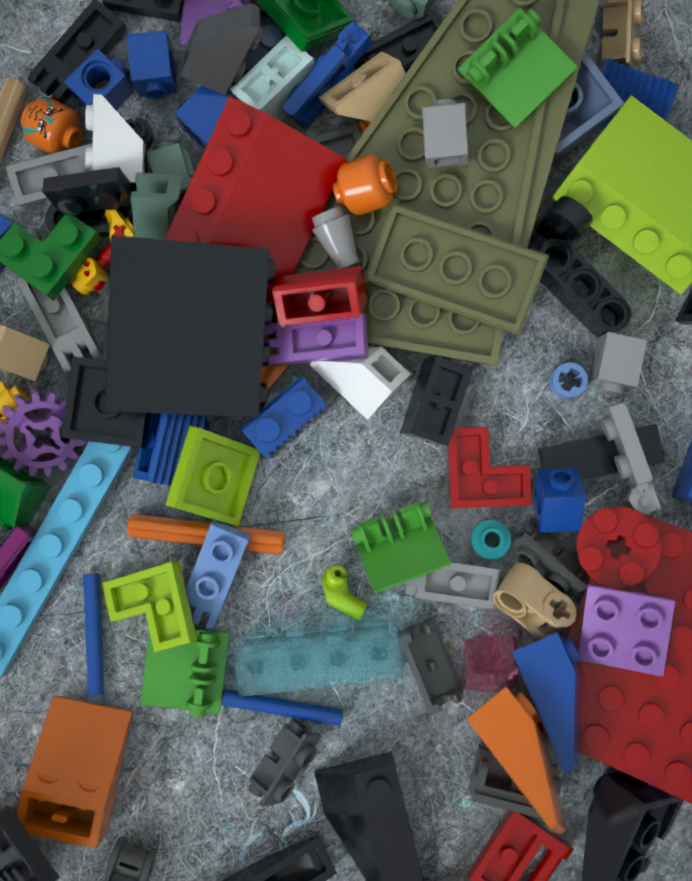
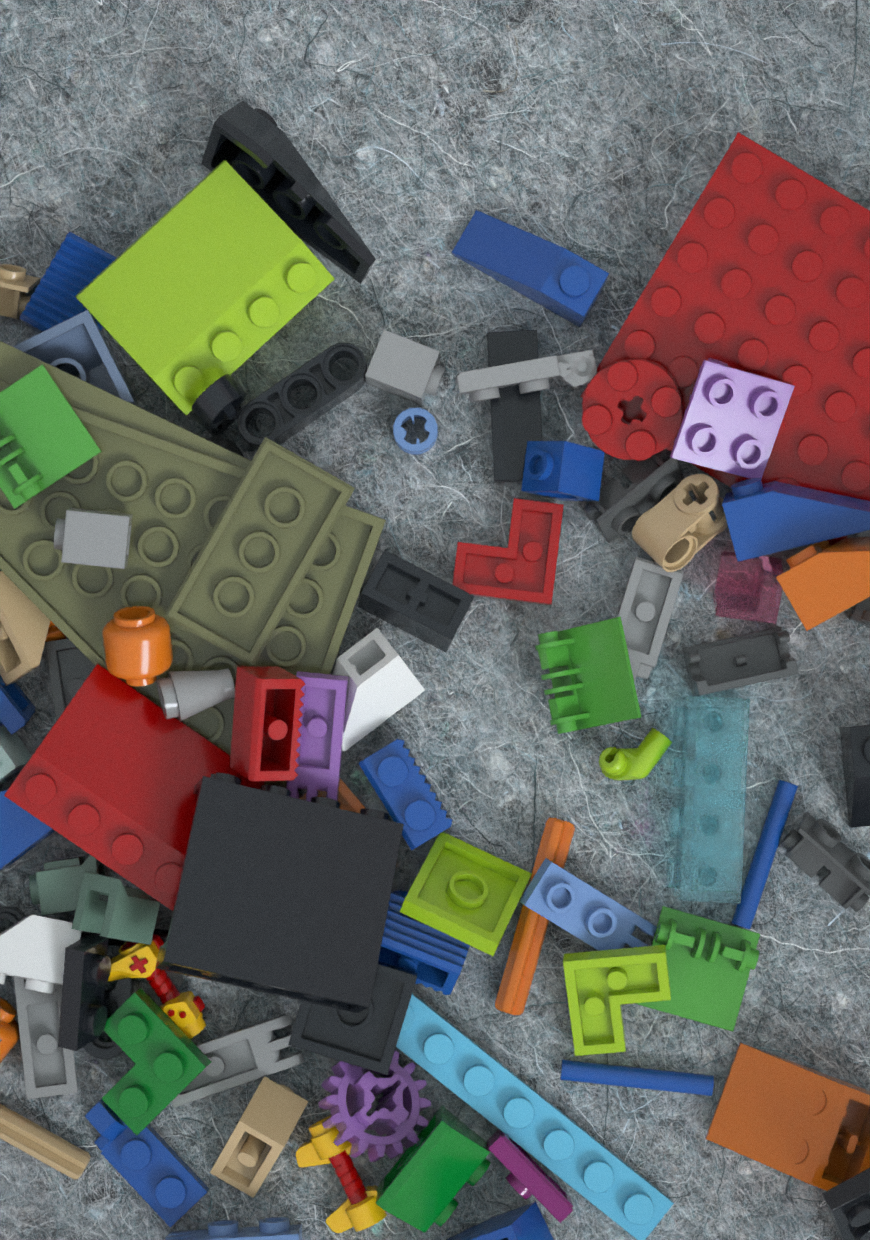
camera: 80 degrees left, 0 degrees up
teal plate [471,519,511,559] -> none

